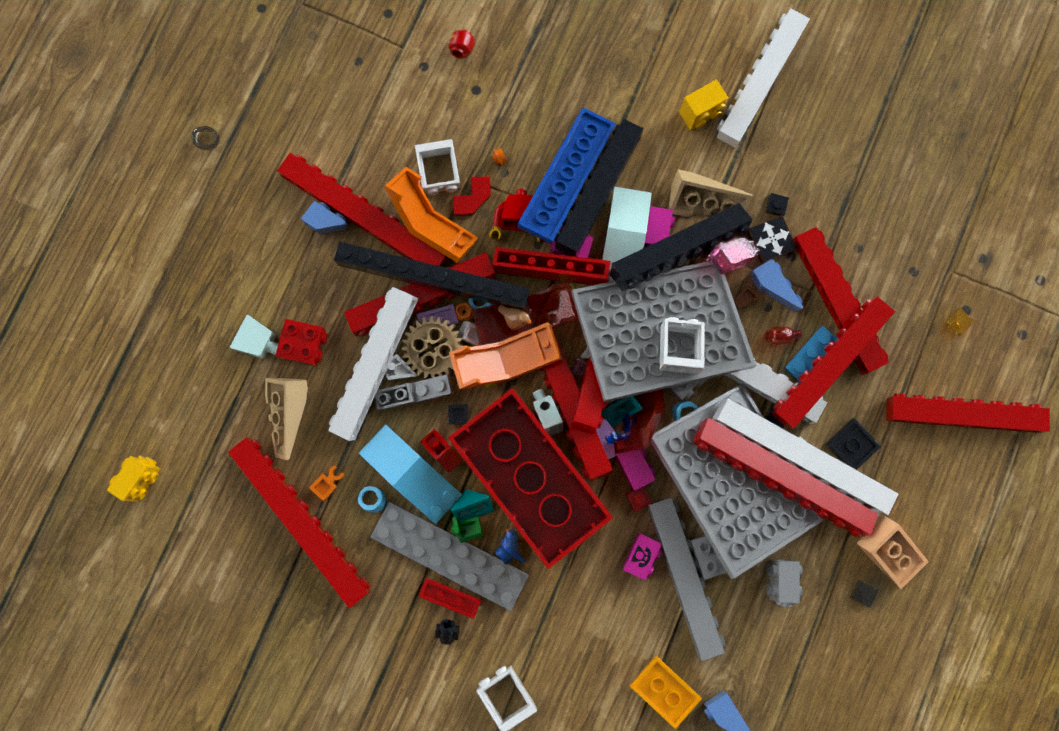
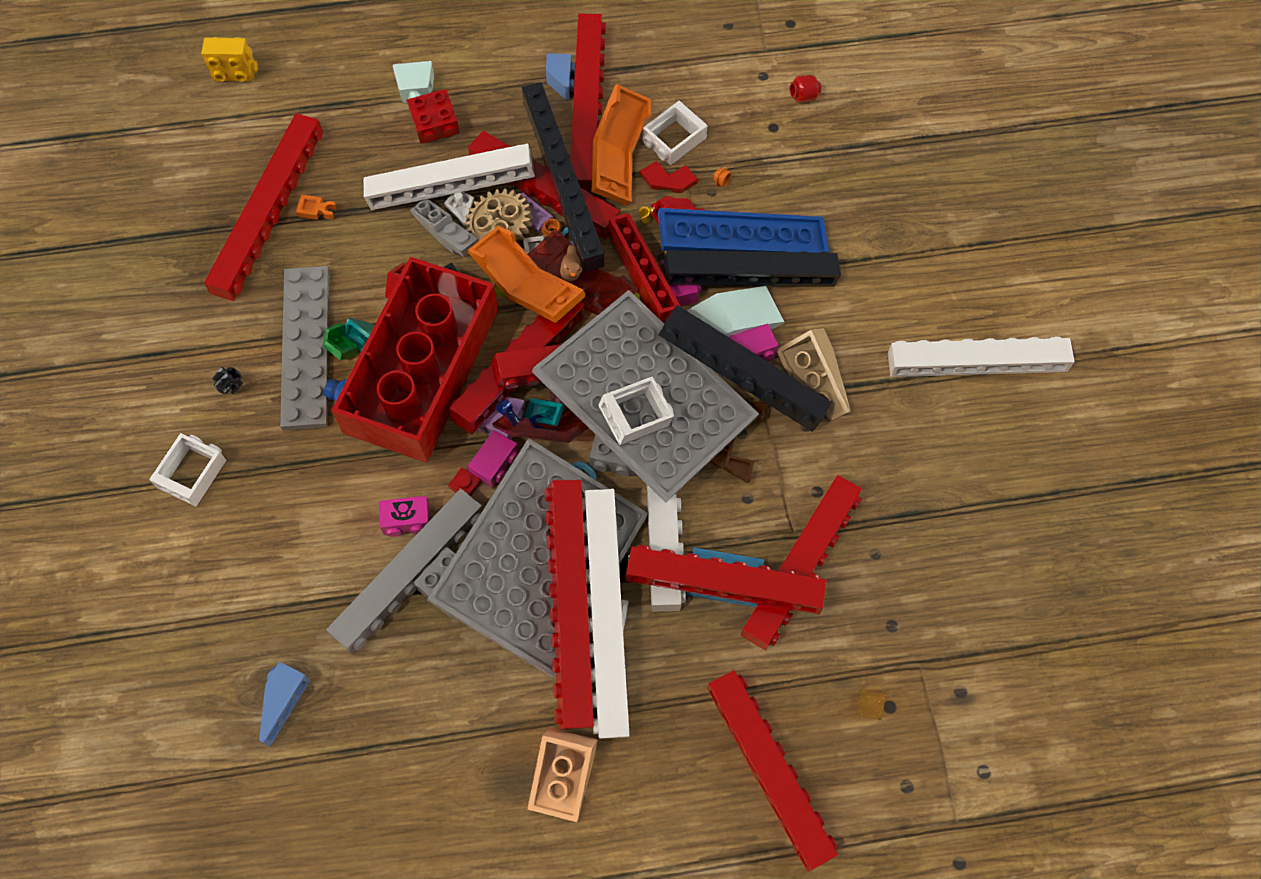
camera: 60 degrees right, 15 degrees down
tan wedge [265,378,308,460] -> none
medium azure piece [358,486,386,513] -> none
medium azure windscreen [359,424,462,524] -> none
red plate [418,577,482,619] -> none
light aqua torso [533,389,564,436] -> none
light orange plate [629,655,702,729] -> none
yellow brick [679,79,729,130] -> none
clear pink brick [709,237,761,275] -> none
black tile [748,215,798,264] -> none
medium blue slope [749,259,803,312] -> none
black plate [765,193,789,217] -> none
clear red plant [765,326,802,345] -> none
light grey brick [767,559,803,607] -> none
black tile [825,418,881,470] -> none
clear smoke plate [850,580,878,608] -> none

